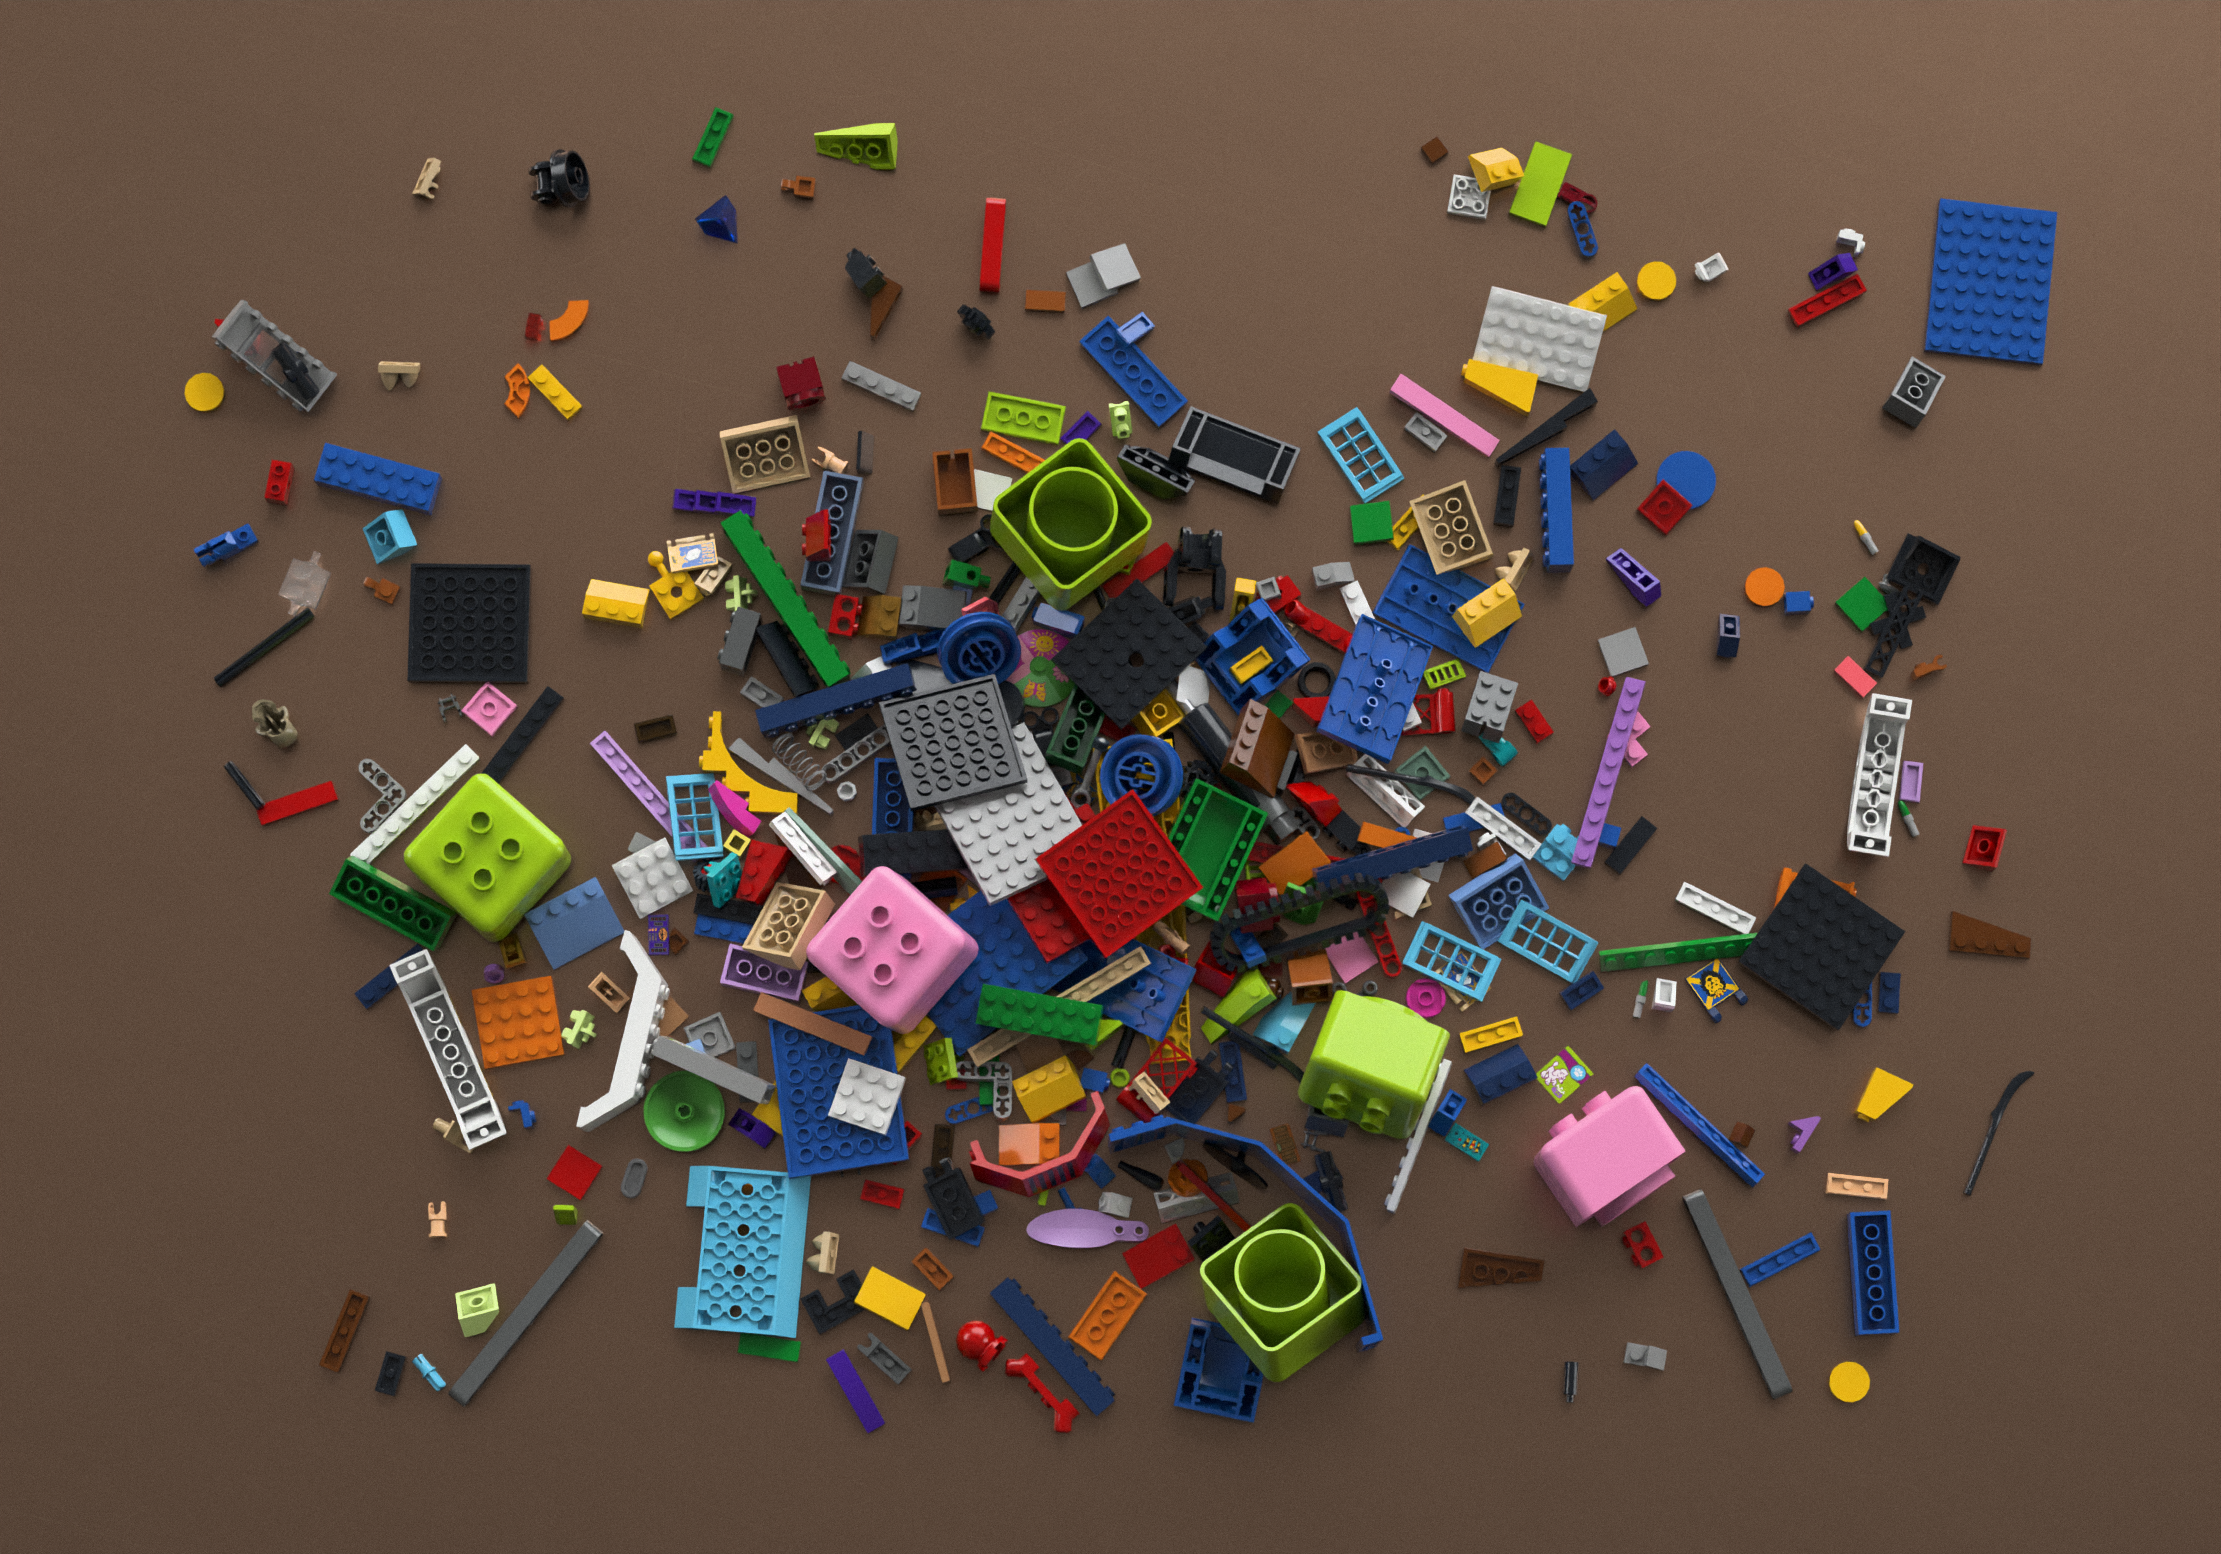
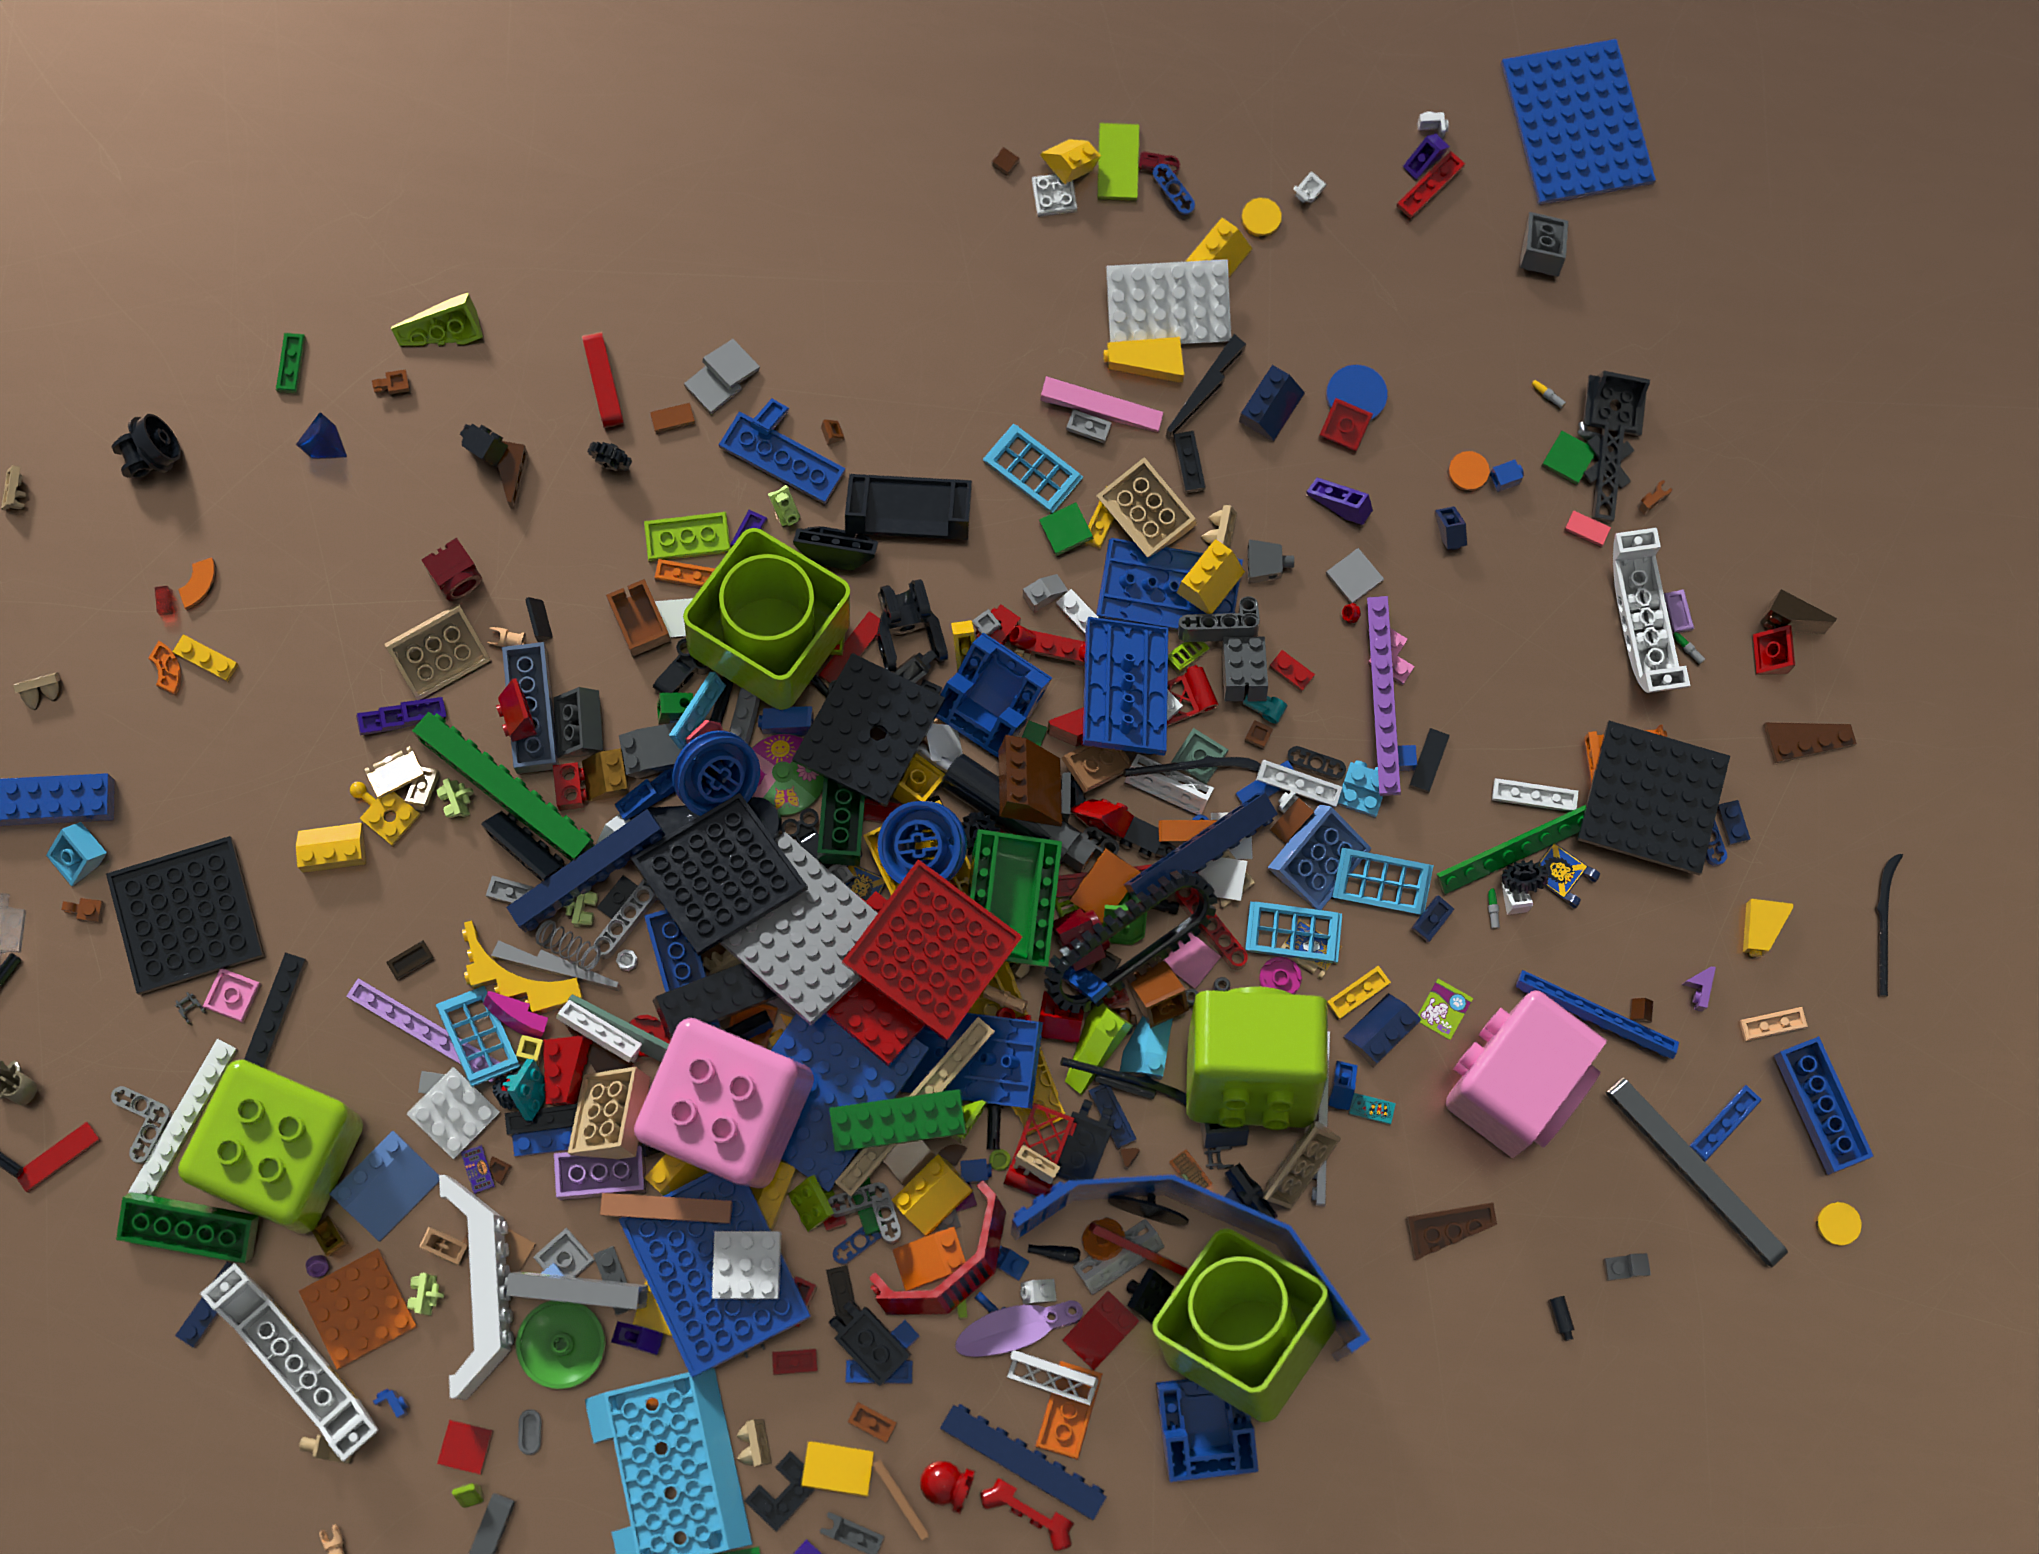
camera: 20 degrees left, 5 degrees down
dark grey piece [717,607,763,677] -> none
light grey plate [841,361,921,412] -> none
light grey piece [1071,737,1110,809] -> none
white tile [1164,1137,1184,1164] -> none
yellow tile [1229,645,1273,685] -> none
black tyre [1298,662,1336,698] -> none
blue brick [1539,447,1574,573] -> none
red brick [1621,1221,1664,1270] -> none
none -> medium azure tile [669,672,726,749]
none -> dark orange slope [821,419,844,445]
none -> white fence [1007,1350,1099,1406]
none -> dark grey beam [1178,596,1260,642]
none -> dark grey torso [1247,540,1294,583]
none -> tan slope [1264,1120,1341,1209]
none -> black gear [1502,860,1549,894]
none -> dark brown slope [1760,589,1837,634]

